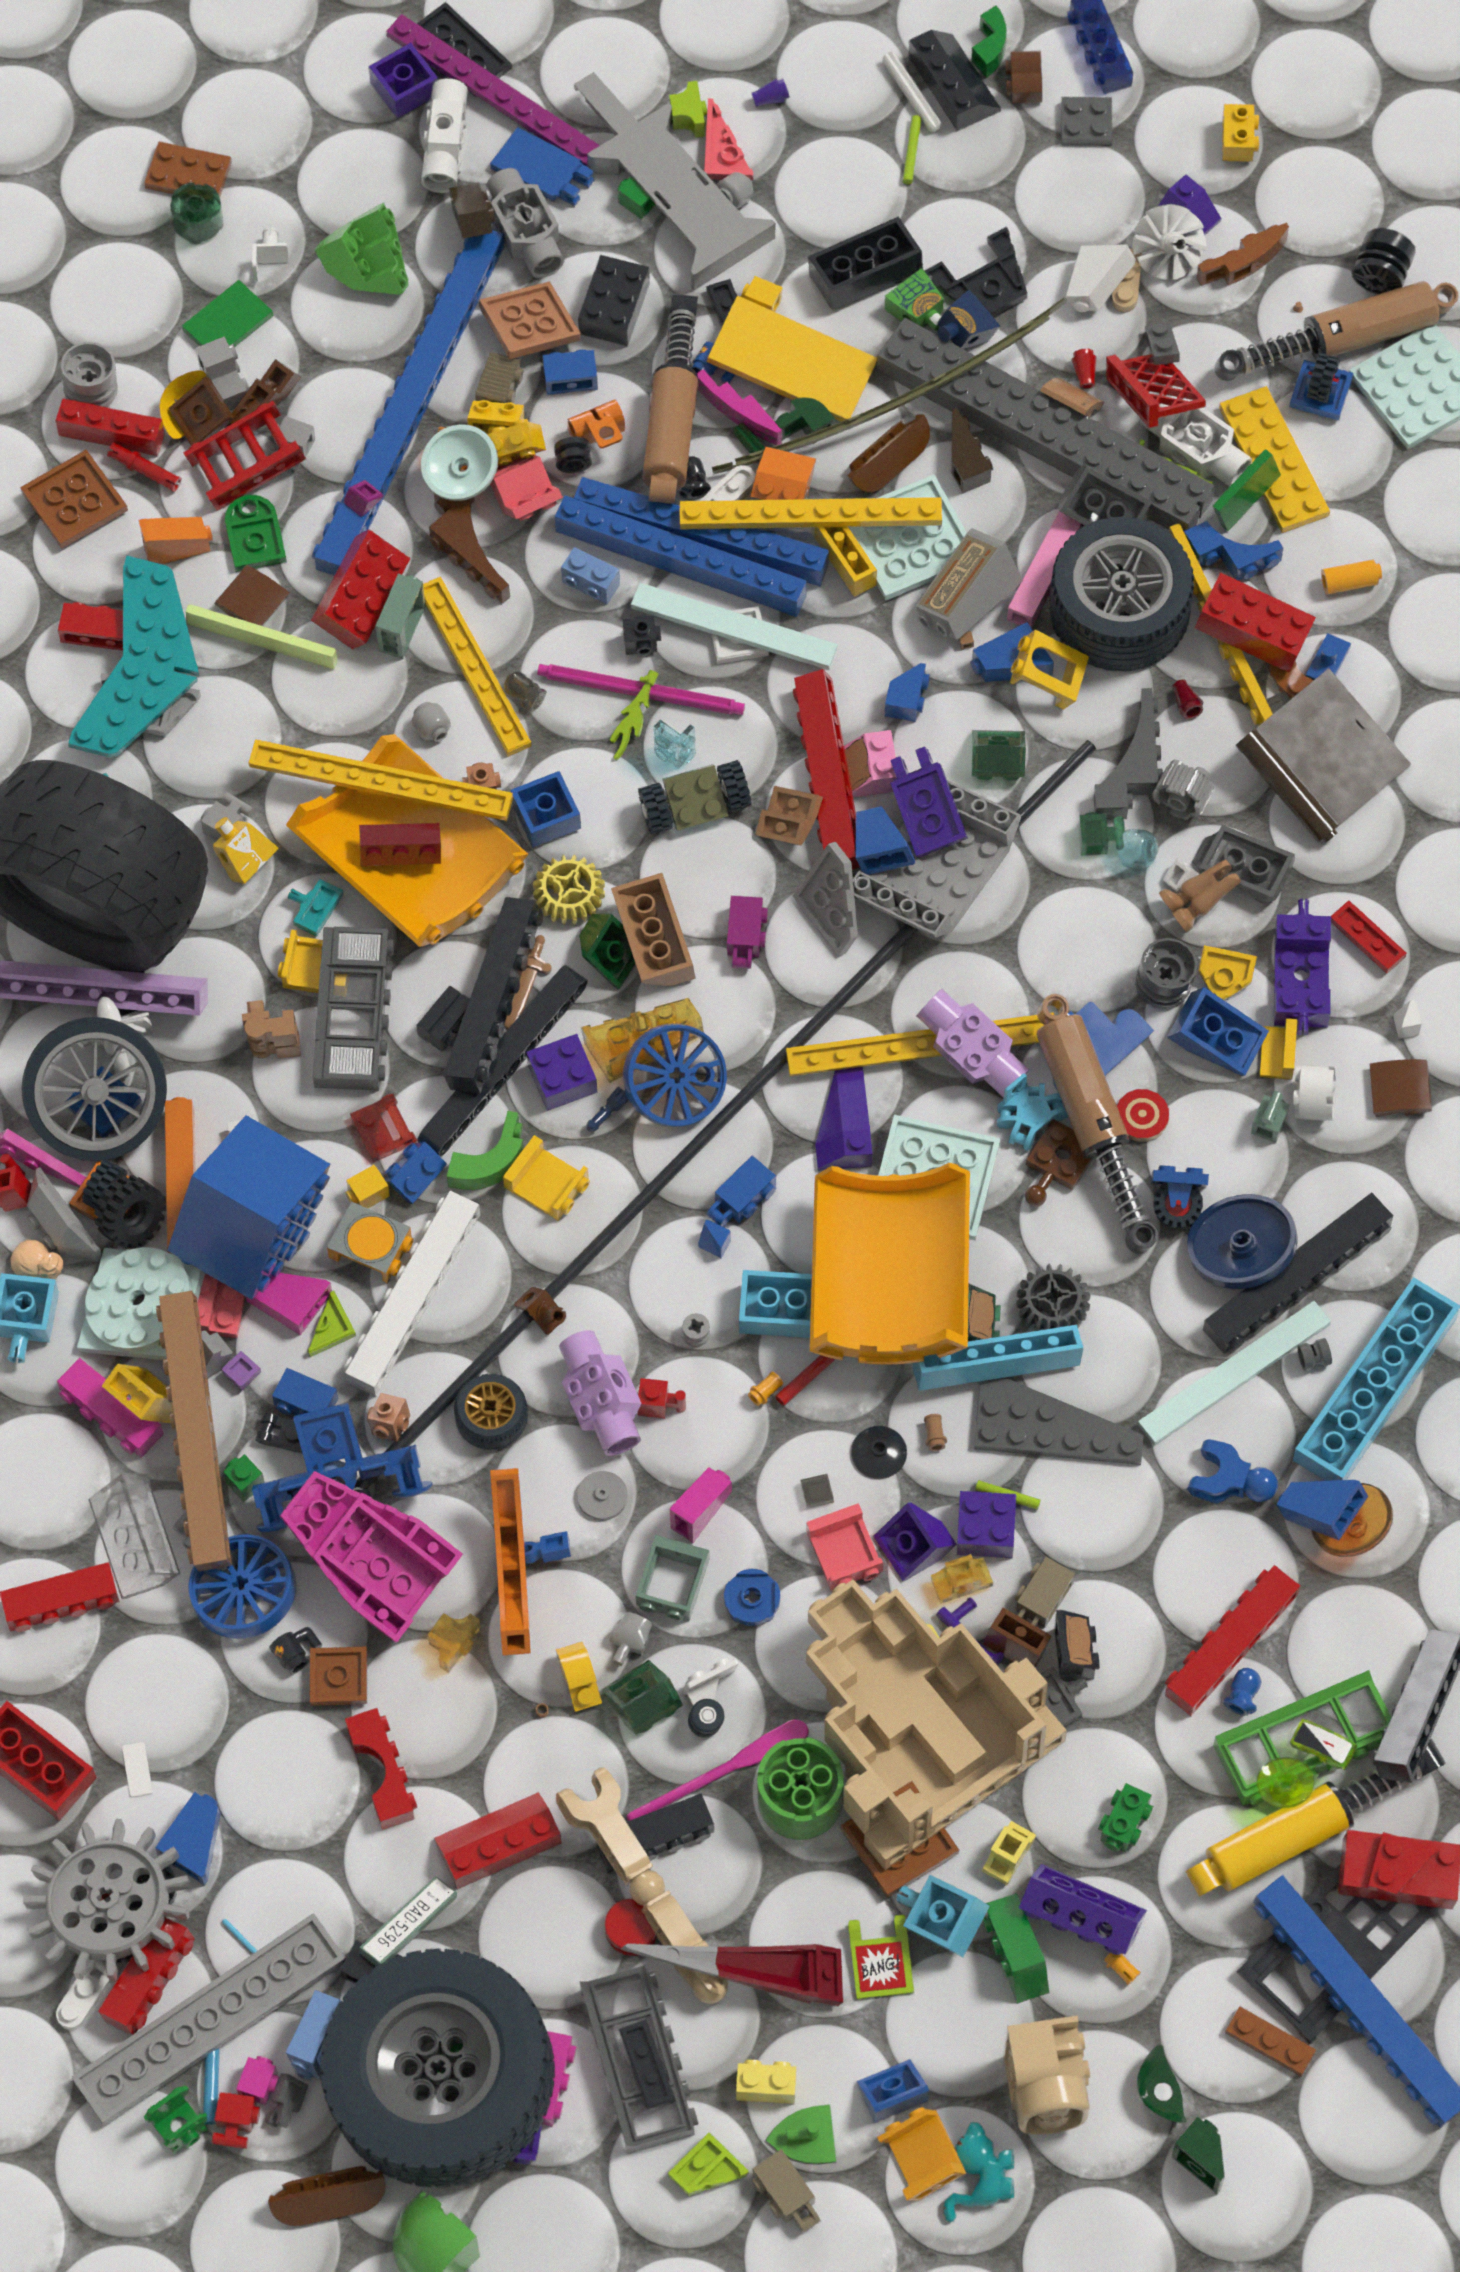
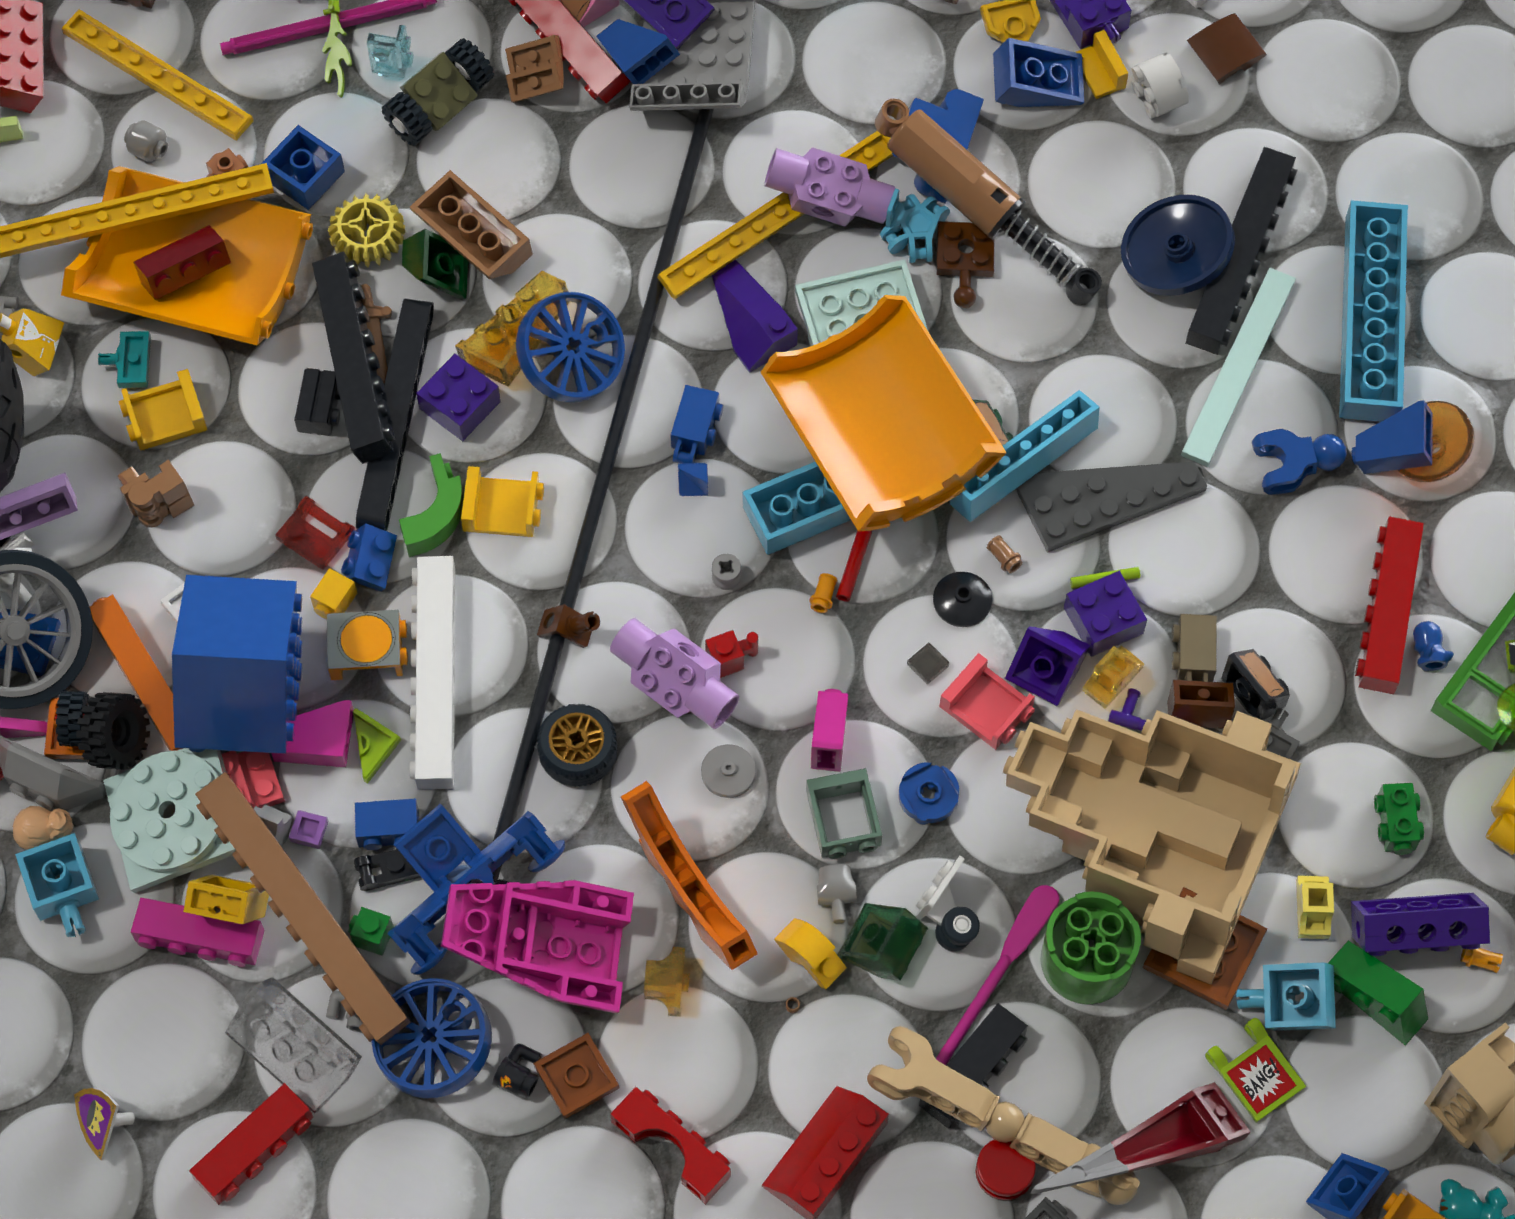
camera: 30 degrees left, 0 degrees up
dark grey window [313,926,394,1091] -> none
nougat brick [367,1393,411,1441] -> none
sand green window [376,574,426,659] -> none
clear smoke animal [504,671,547,714] -> none
blue plate [524,1531,571,1564] -> none
dark blue piece [586,1086,629,1132] -> none
magenta brick [727,895,768,969] -> none
light grey plate [793,842,858,956] -> none
dark grey gear [1016,1264,1091,1331] -> none
red tile [1117,1089,1169,1142] -> none
dark grey wheel [1135,938,1198,1009] -> none
plate [1151,1165,1209,1228] -> none
sand green brick [1251,1091,1290,1143] -> none
dark grey wheel [1297,1338,1332,1371] -> none

